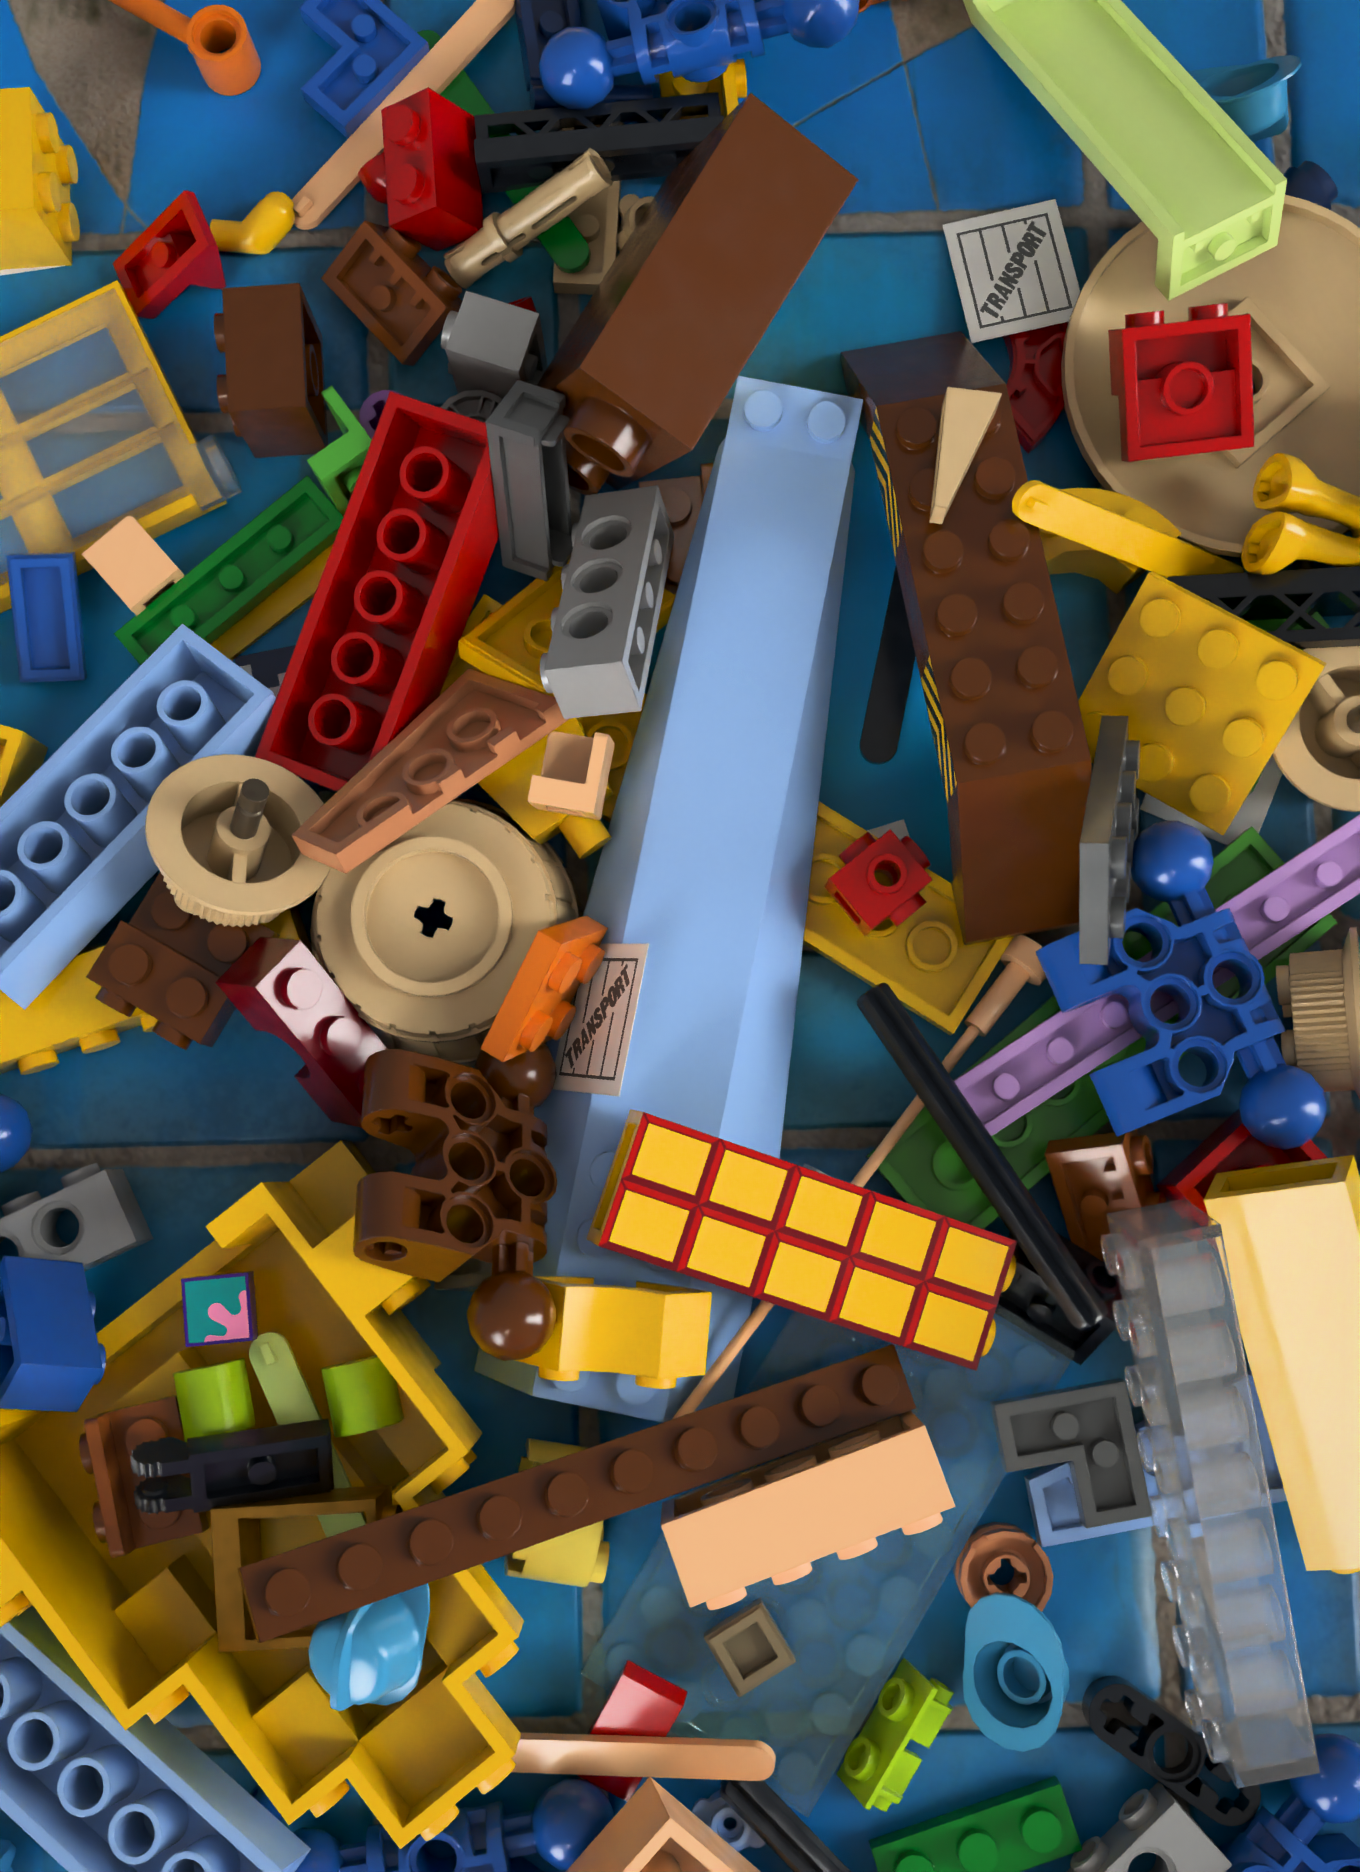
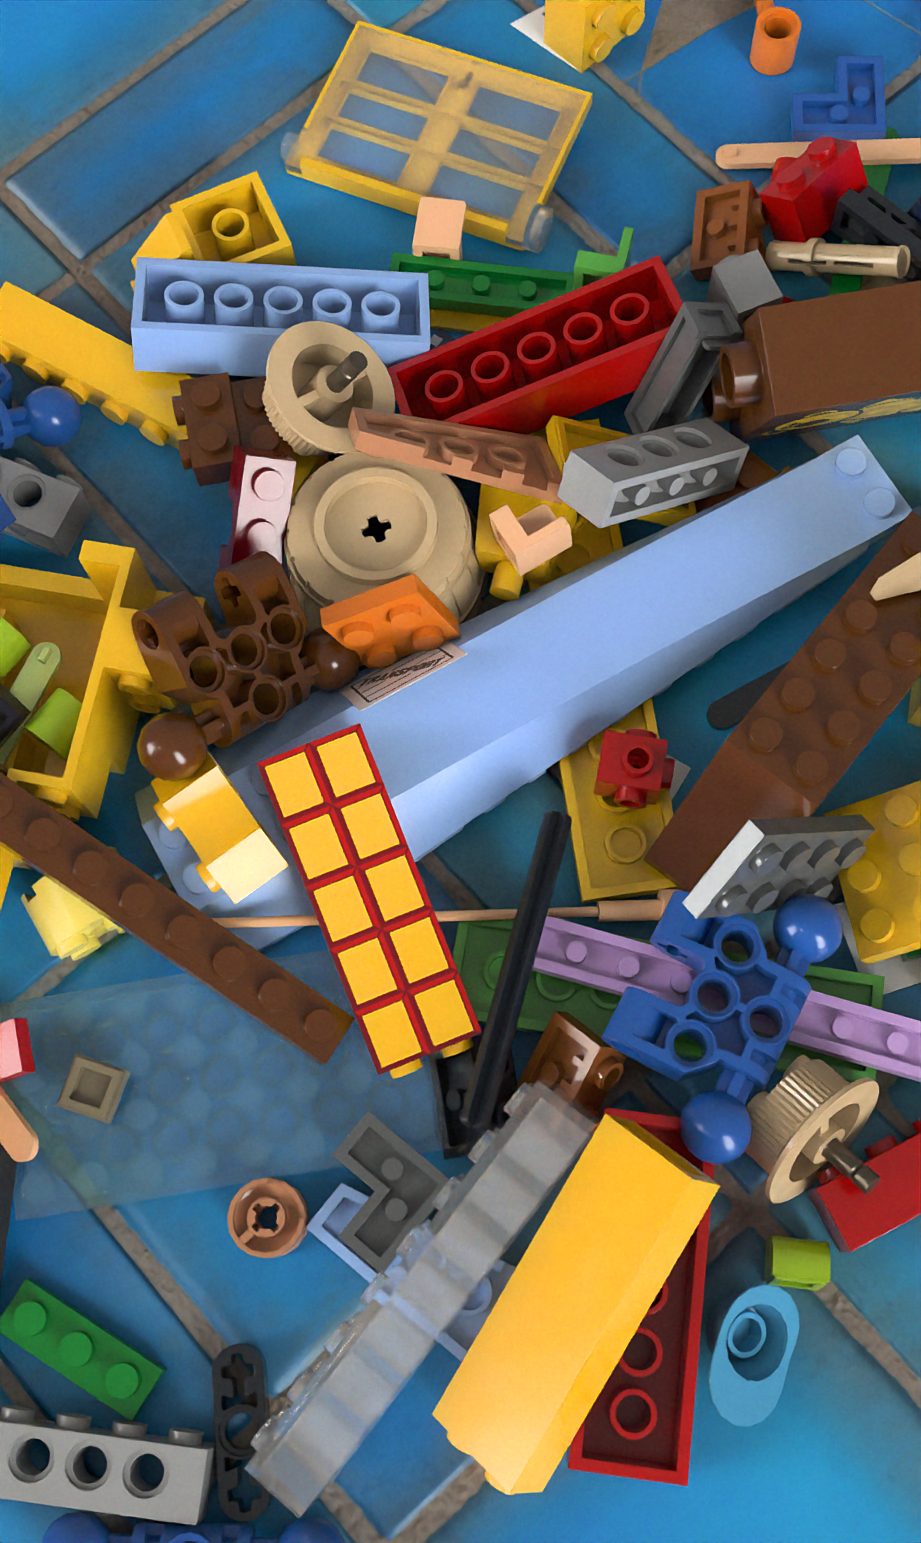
camera: 55 degrees right, 10 degrees down
blue tile [6,552,87,683] -> none
red slope [112,190,226,319] -> none
tile [181,1271,258,1347] -> none
yellow arm [209,191,295,255] -> none
reddish brown brick [214,283,328,458] -> none
light nougat brick [661,1410,956,1610] -> none
lime hinge [836,1658,954,1812] -> none
dark azure piece [963,1592,1070,1752] -> none

